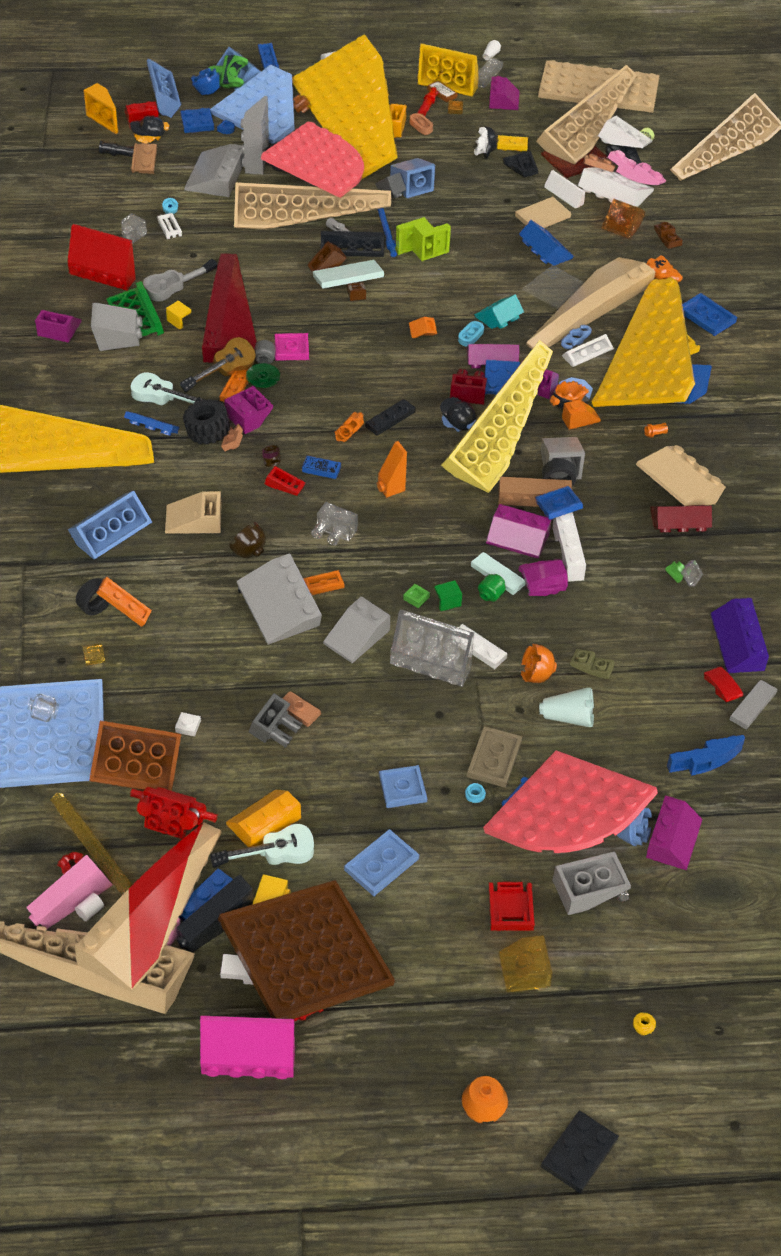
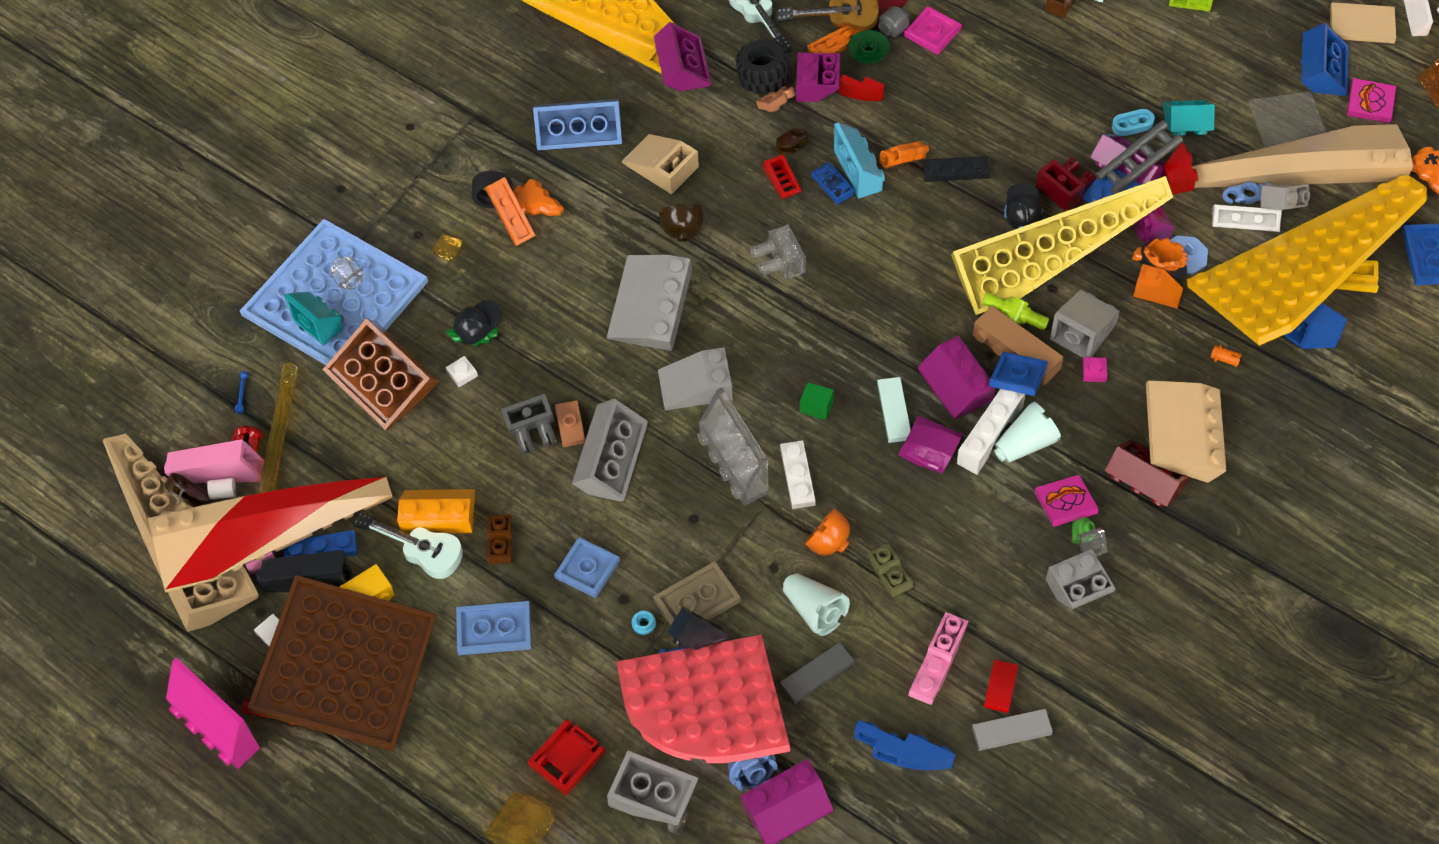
camera: 45 degrees right, 10 degrees up
blue plate [124,411,179,436] -> none
red piece [130,786,218,839] -> none
orange tile [303,570,344,595] -> none
orange slope [377,441,407,498] -> none
bright green plate [403,584,430,608] -> none
orange panel [409,317,437,338] -> none
green head [478,574,506,602] -> none
black tyre [542,459,576,487] -> none
dark purple slope [711,598,769,673] -> none
none -> dark brown piece [164,473,210,508]
none -> blue hinge [234,371,248,414]
none -> teal slope [284,292,343,346]
none -> black hair [446,300,502,346]
none -> reddish brown slope [487,515,512,564]
none -> orange rock [513,179,564,216]
none -> light grey slope [572,398,648,501]
none -> magenta slope [654,22,712,91]
none -> black slope [667,606,729,650]
none -> dark grey tile [780,642,854,704]
none -> medium azure slope [834,122,885,199]
none -> red slope [839,75,885,101]
none -> bright pink slope [908,612,968,705]
none -> lime pin [981,292,1049,330]
none -> light aqua cone [994,402,1061,463]
none -> dark pink tile [1035,475,1098,527]
none -> light grey slope [1046,549,1116,610]
none -> dark pink plate [1082,357,1107,382]
none -> dark grey bar [1095,120,1183,194]
none -> red slope [1163,143,1198,195]
none -> light grey slope [1261,184,1310,210]
none -> dark pink tile [1347,78,1396,123]

